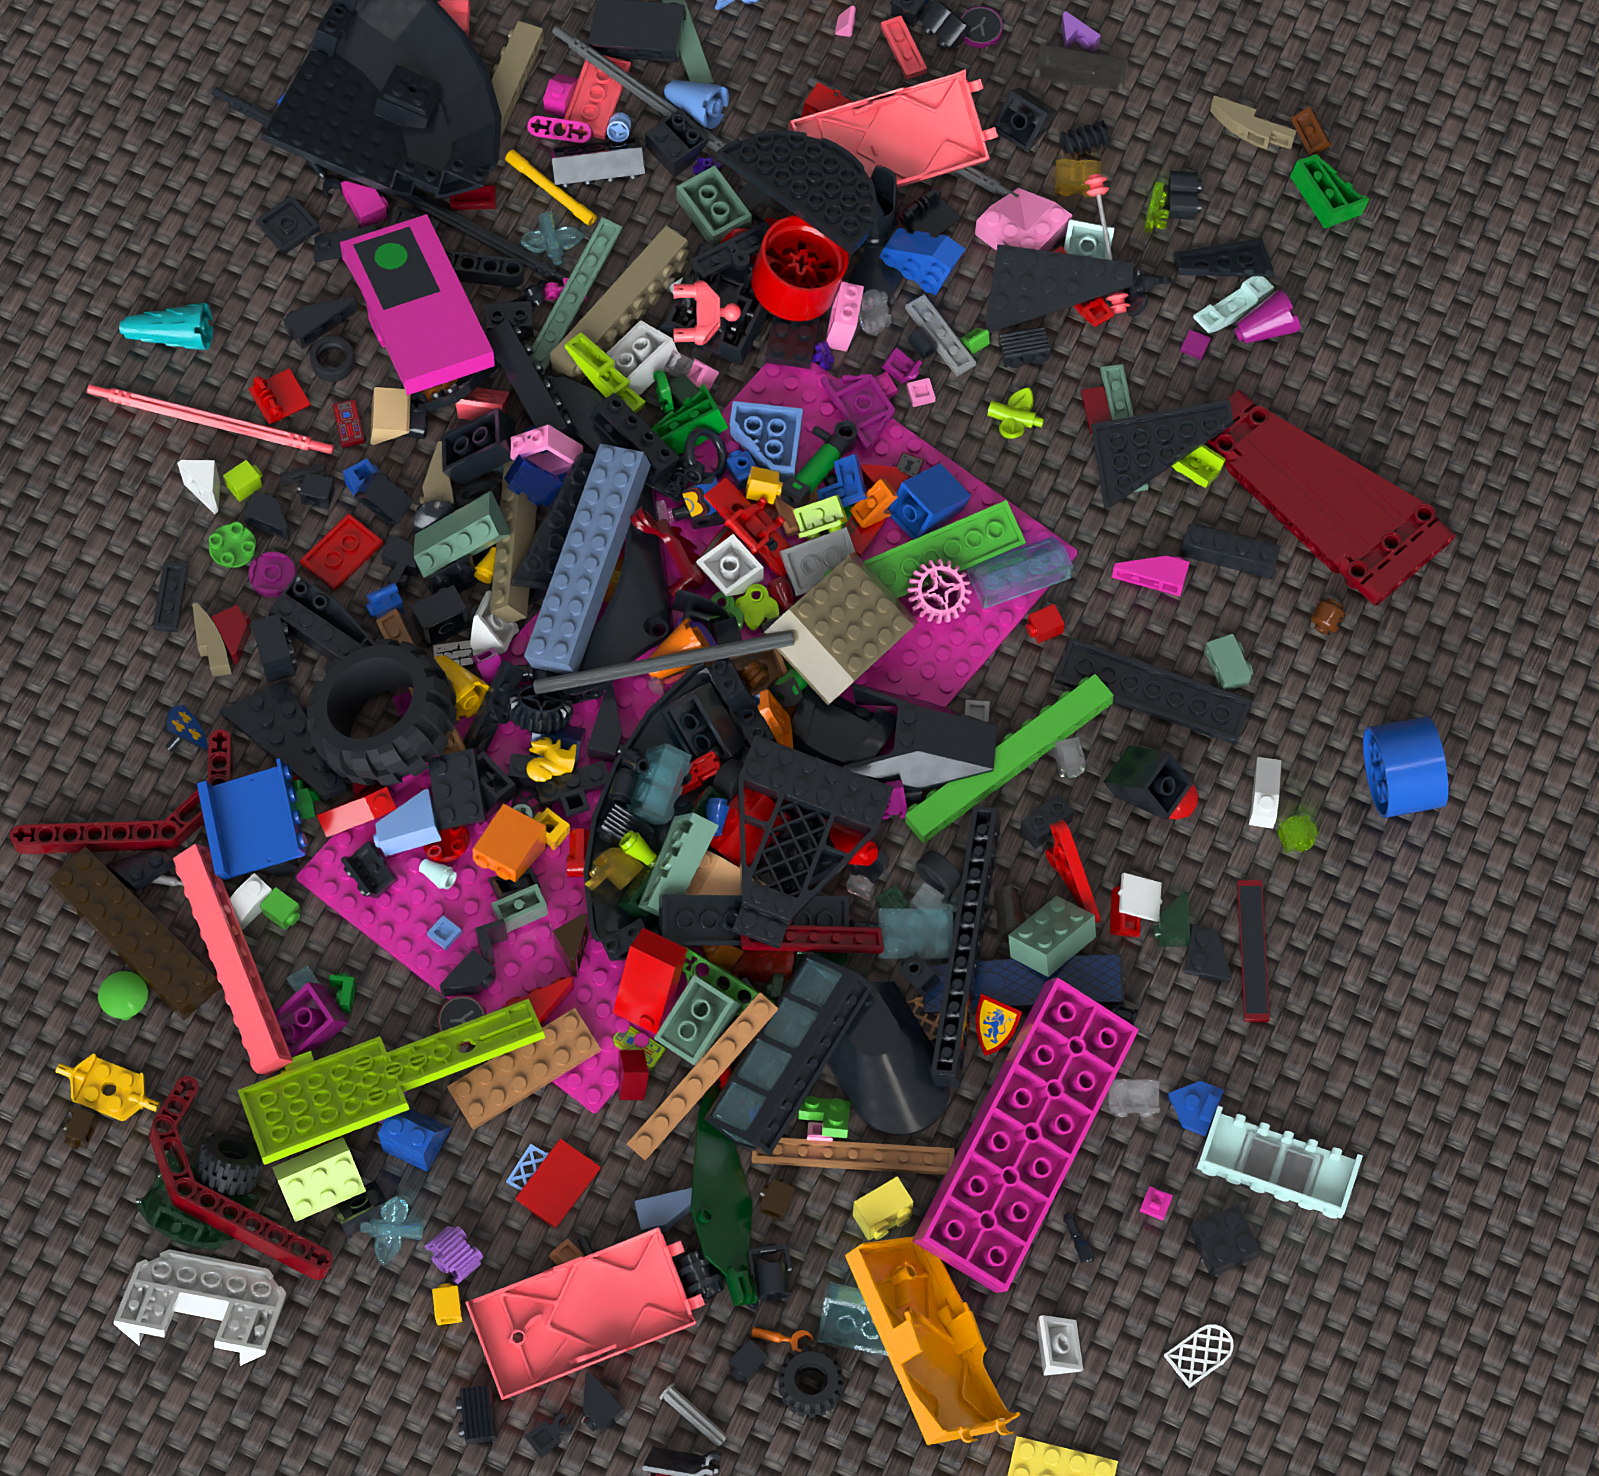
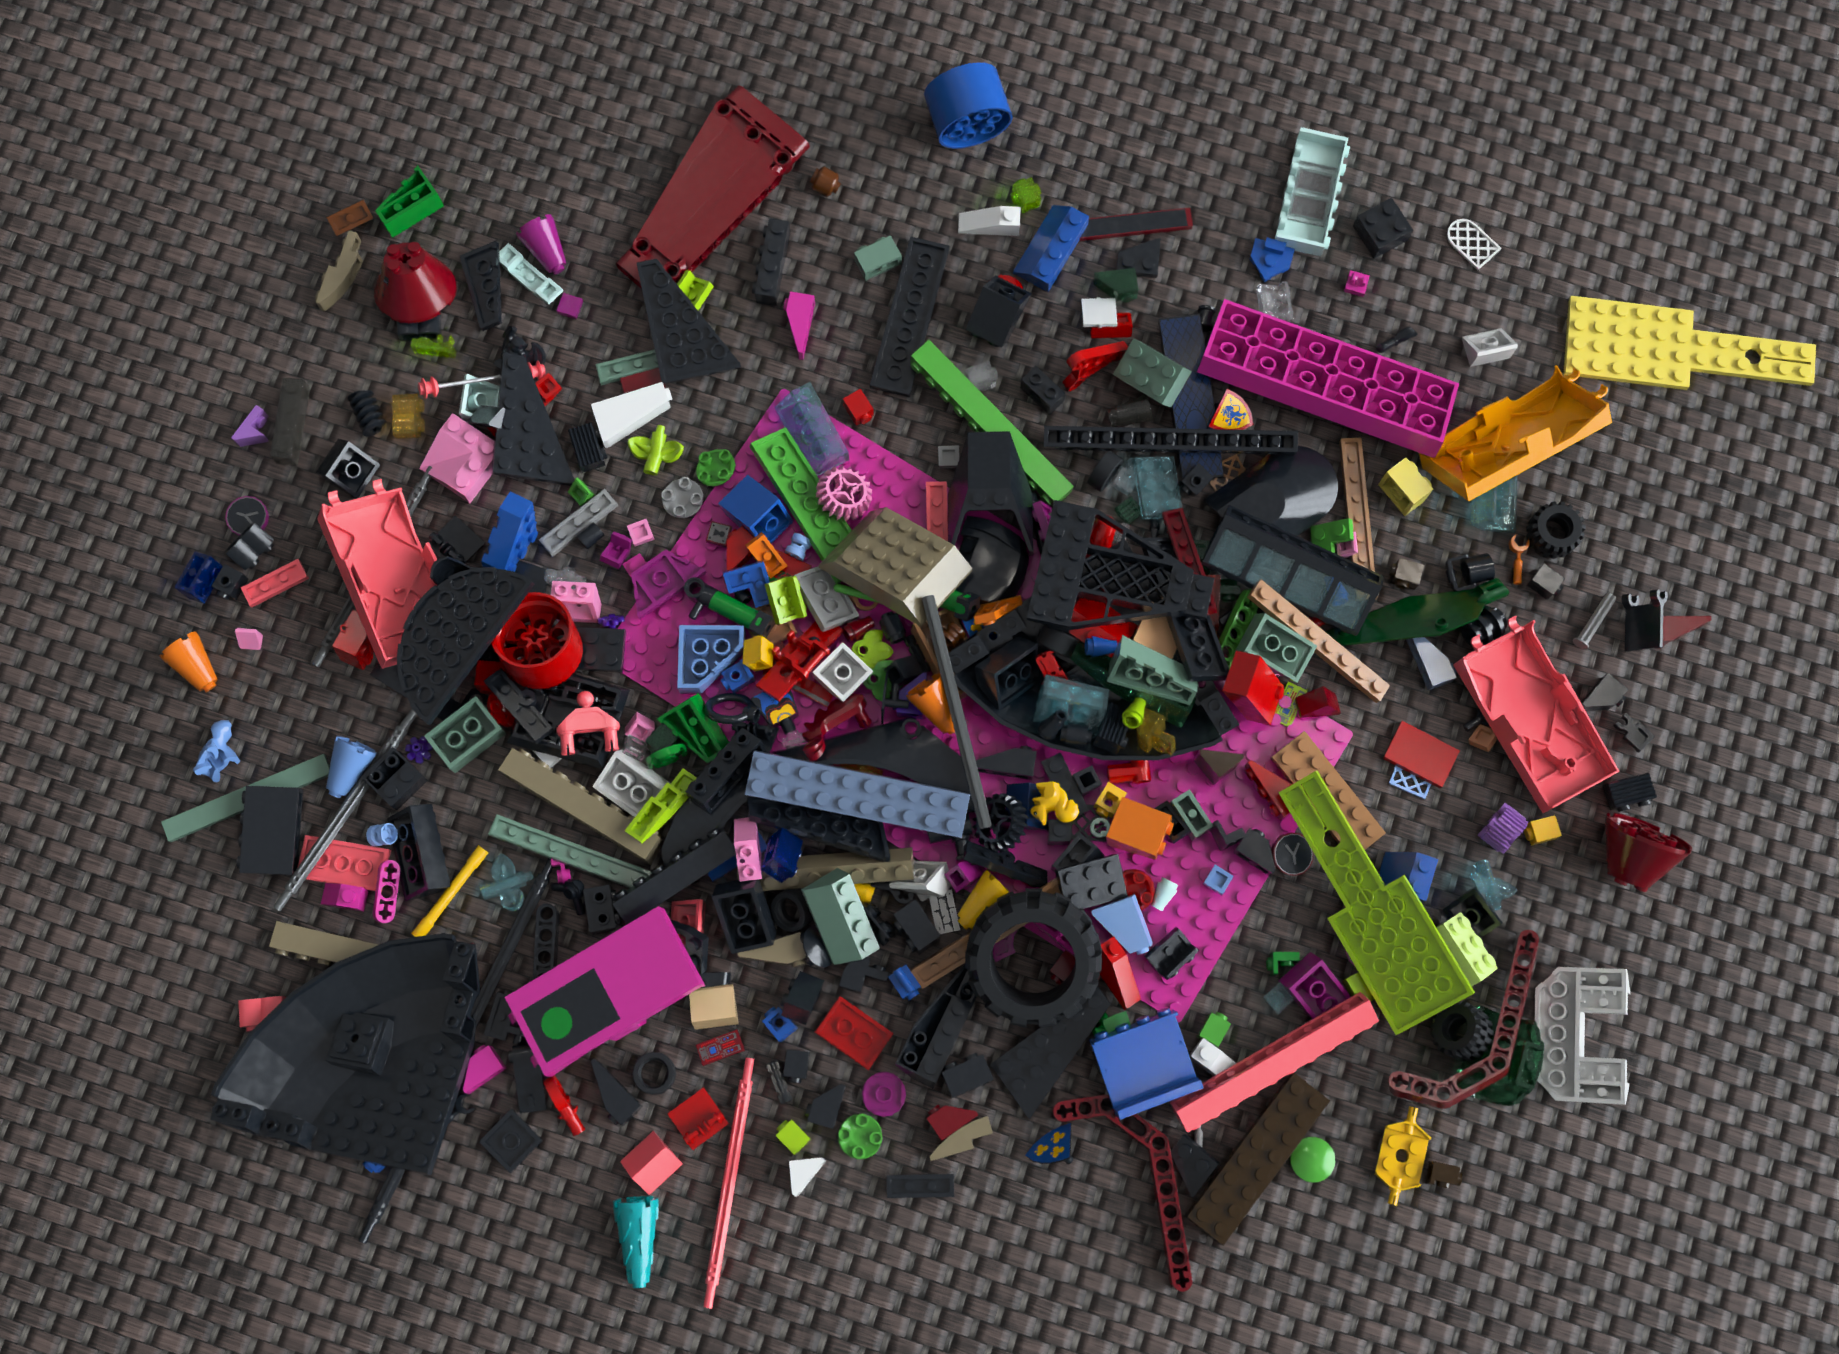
camera: 95 degrees left, 10 degrees up
none -> dark red cone [374,242,457,323]
none -> black slope [467,405,505,429]
none -> red pin [543,1075,585,1136]
none -> white slope [591,382,672,448]
none -> coral slope [620,1131,683,1195]
none -> light grey dish [661,477,703,518]
none -> bright green dish [696,449,736,486]
none -> light blue wheel [784,533,811,561]
none -> coral plate [926,481,948,541]
none -> blue slope [1013,205,1089,292]
none -> dark red cone [1605,813,1692,892]

